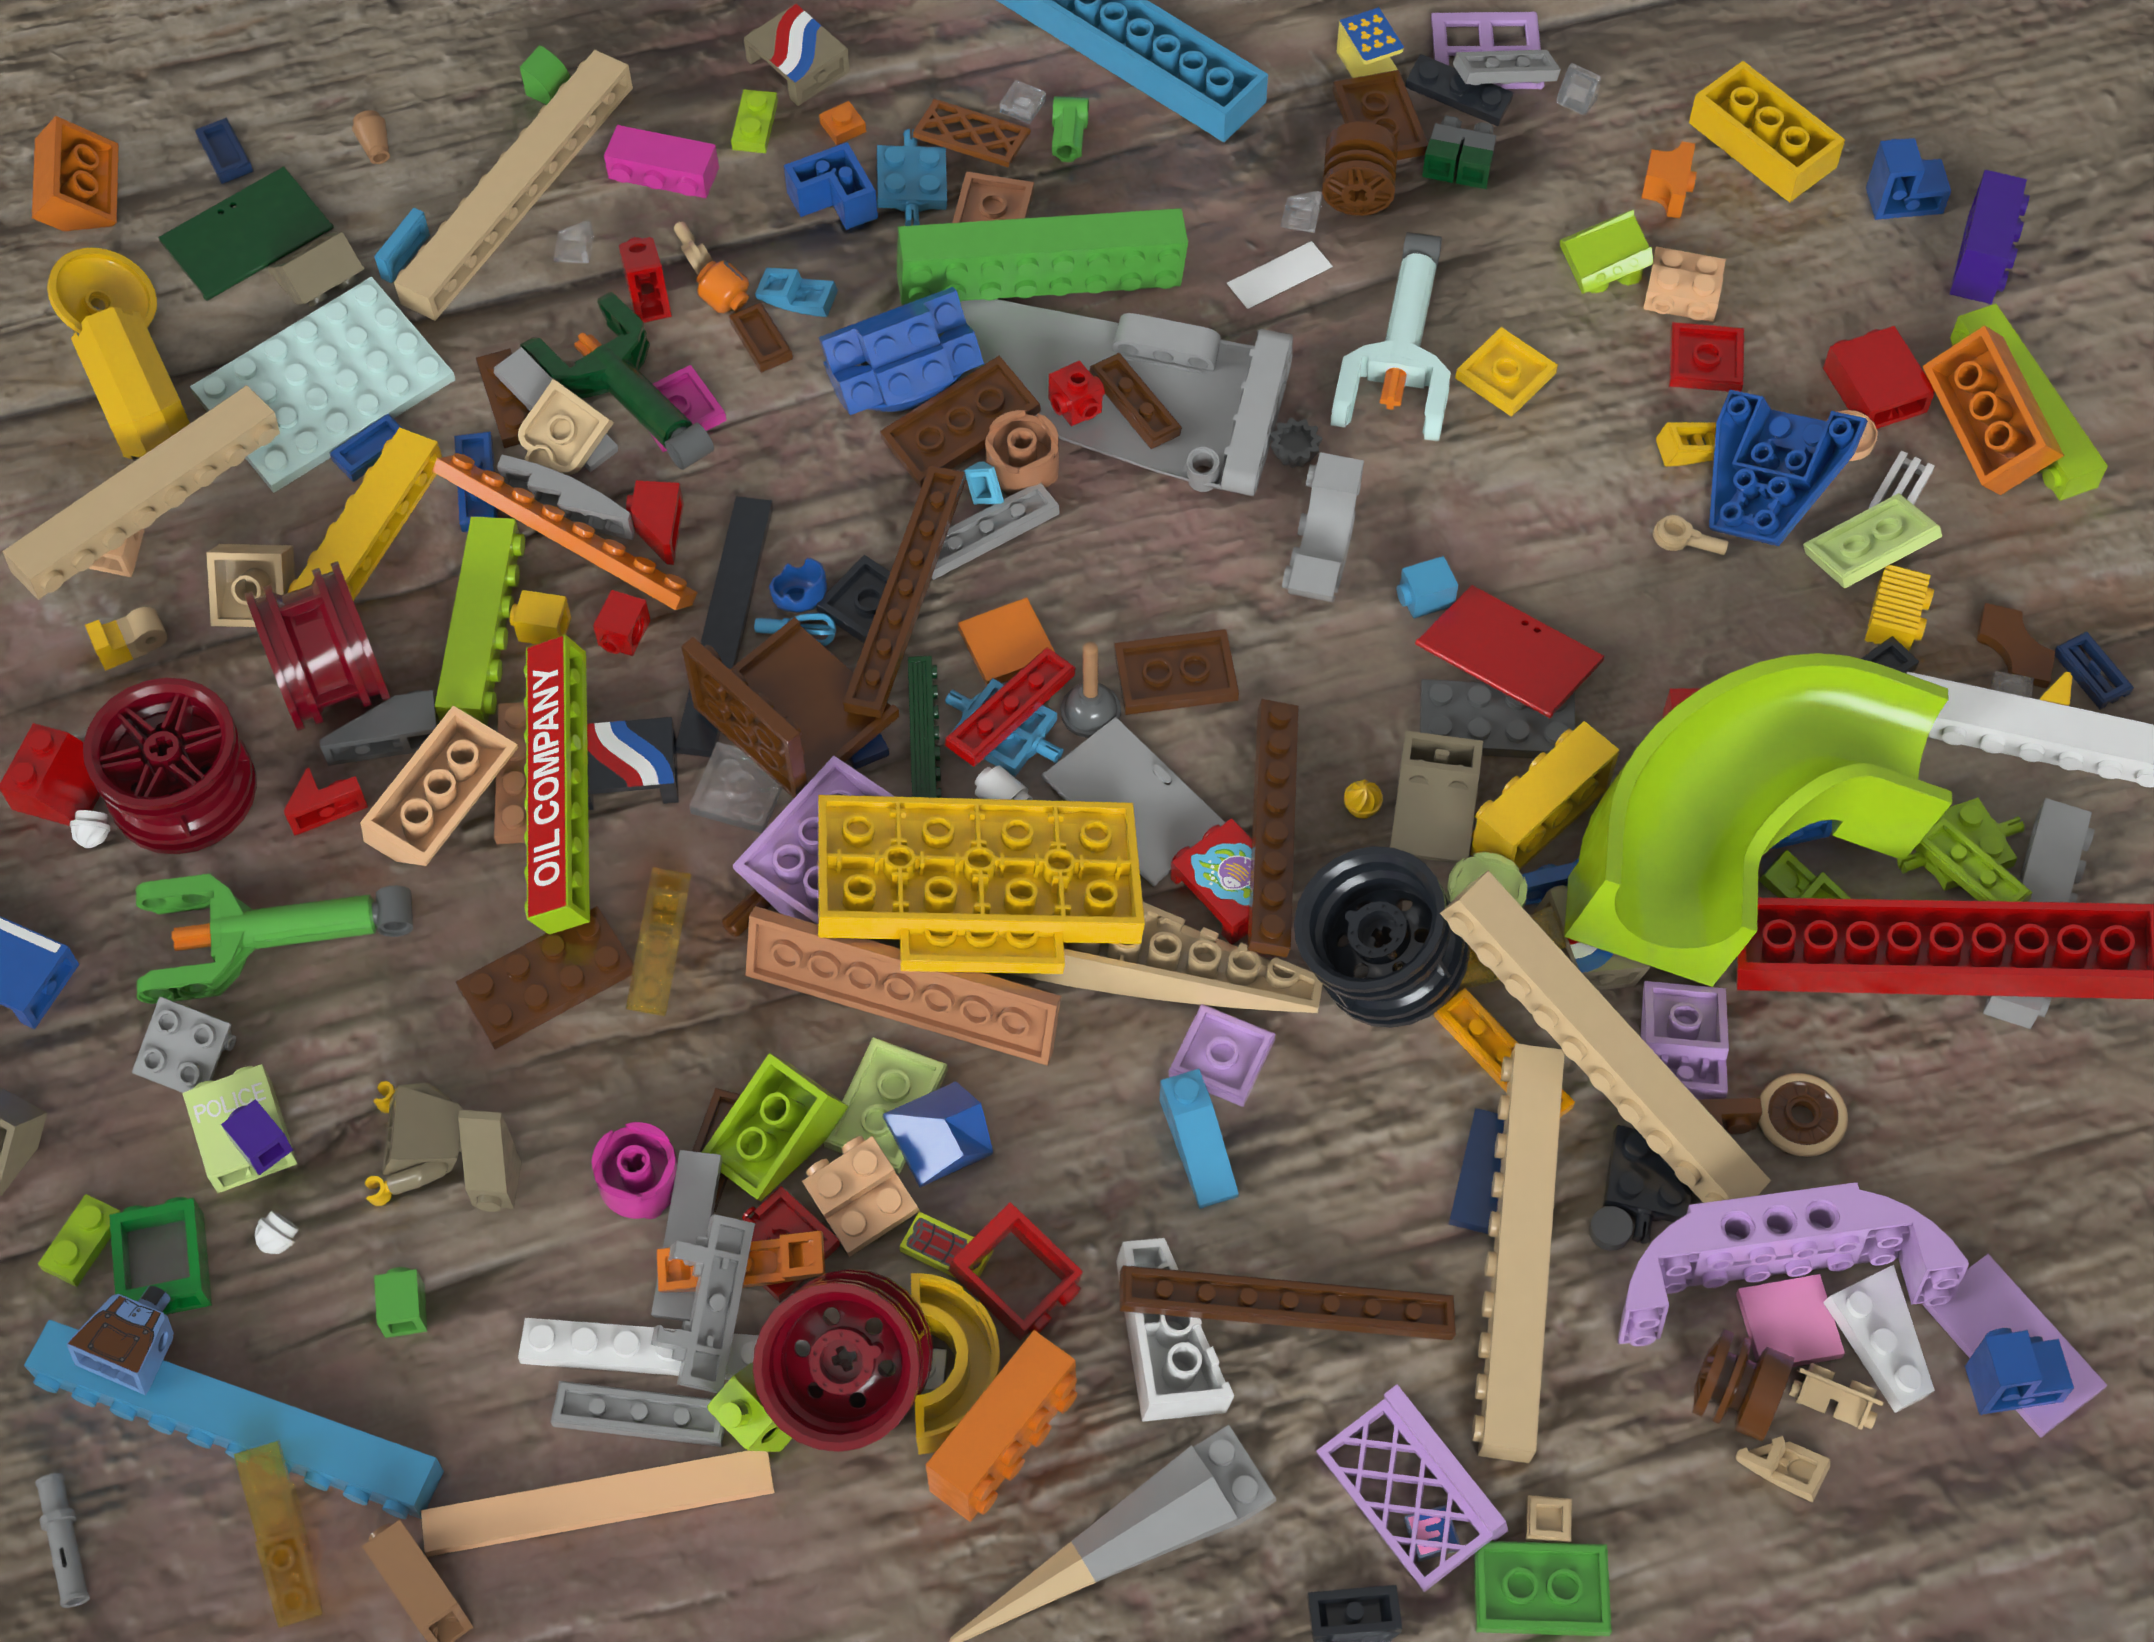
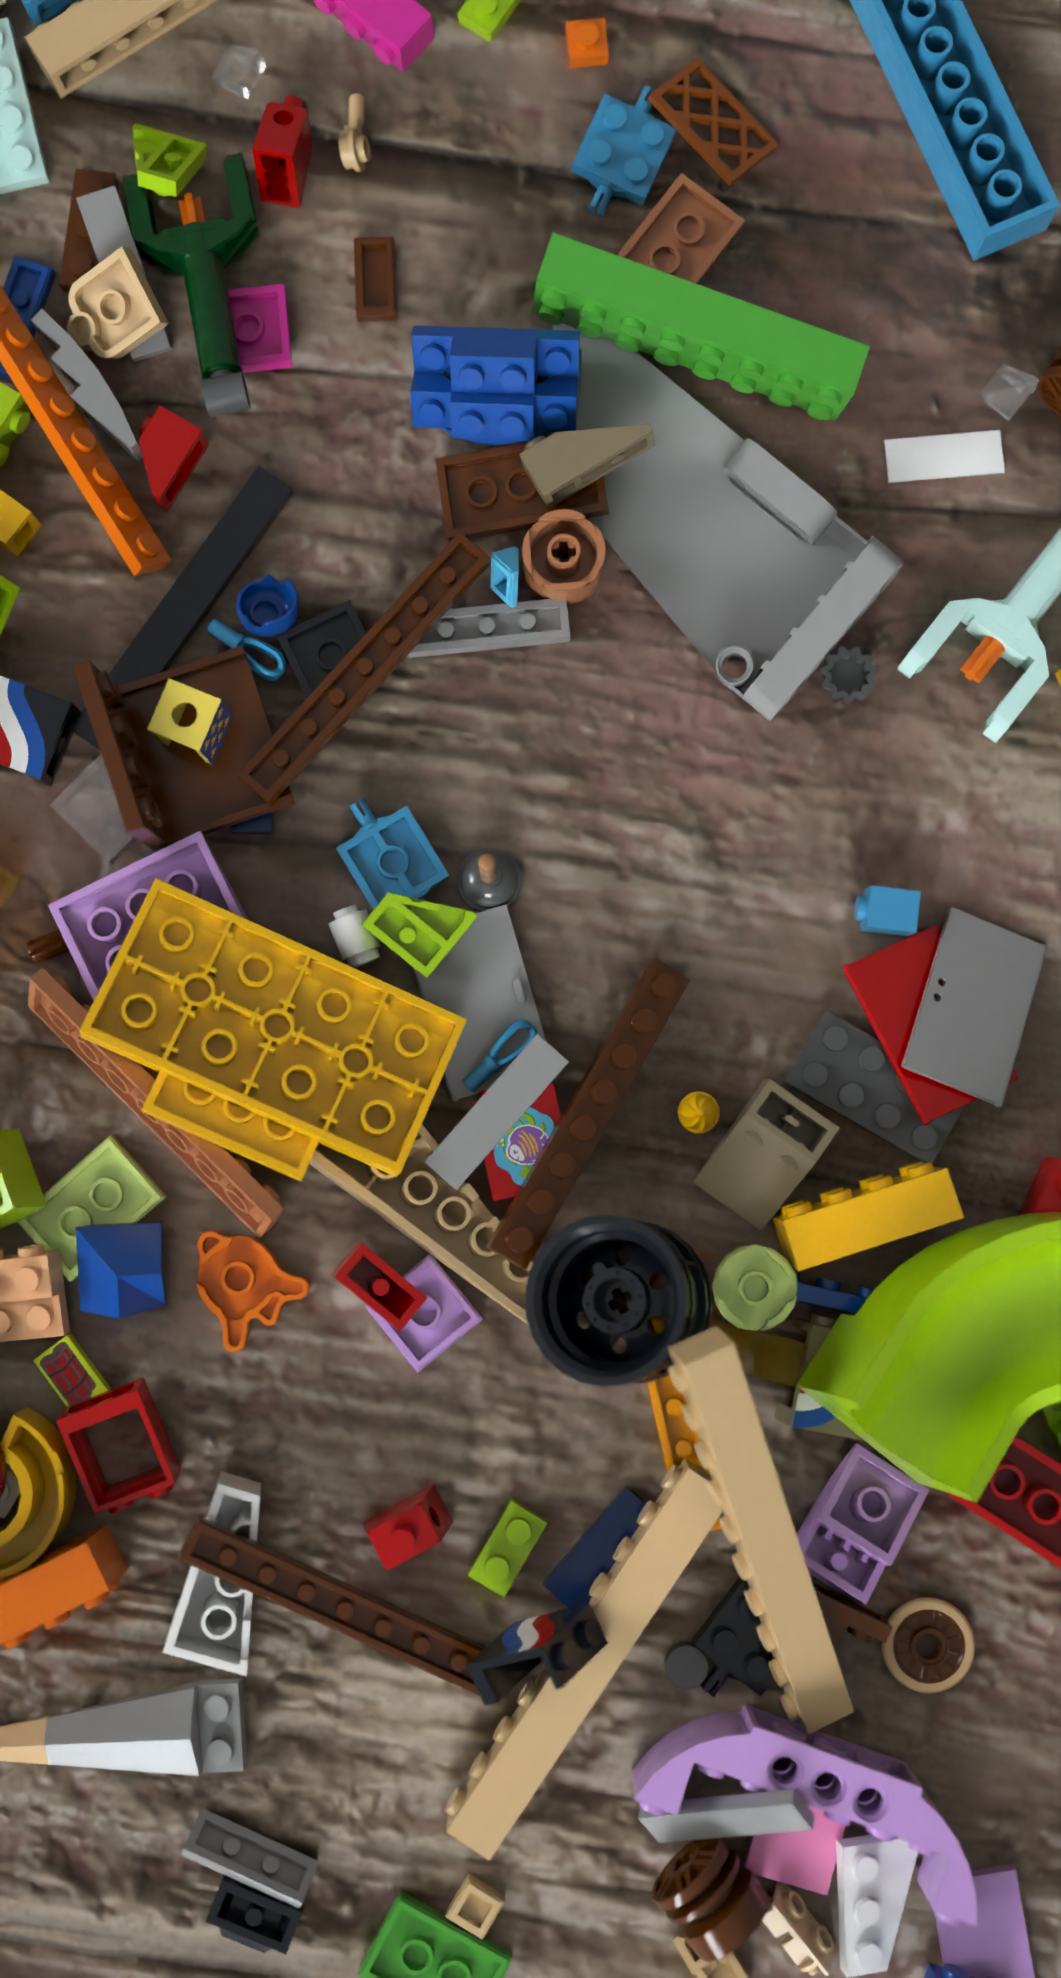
camera: 25 degrees right, 25 degrees up
red brick [593,590,651,656] -> none
orange head [696,260,749,313] -> none
dark azure slope [755,268,838,317] -> none
blue brick [784,142,878,230] -> none
dark green piece [908,656,942,798] -> none
red tile [945,647,1076,767] -> none
orange tile [958,597,1055,686] -> none
clear plate [1000,80,1046,124] -> none
red brick [1048,360,1105,427] -> none
bright green piece [1052,96,1089,162] -> none
reddish brown tile [1089,353,1182,449] -> none
reddish brown plate [1114,629,1239,715] -> none
dark azure slope [1159,1069,1239,1209] -> none
light grey brick [1282,452,1364,603] -> none
lavender fence [1316,1384,1508,1592] -> none
tile [1404,1505,1460,1562] -> none
none -> lime wing [133,123,208,197]
none -> light yellow piece [147,678,233,765]
none -> light grey plate [181,1808,319,1909]
none -> orange tile [196,1230,311,1353]
none -> red slope [330,1242,427,1331]
none -> lime wing [361,892,478,978]
none -> red torso [362,1484,453,1571]
none -> light grey tile [425,1034,569,1190]
none -> dark azure piece [462,1019,538,1093]
none -> black panel [466,1603,608,1705]
none -> lime plate [468,1498,548,1597]
none -> dark tan slope [519,424,655,509]
none -> light grey tile [638,1789,814,1843]
none -> light grey container [901,907,1047,1108]

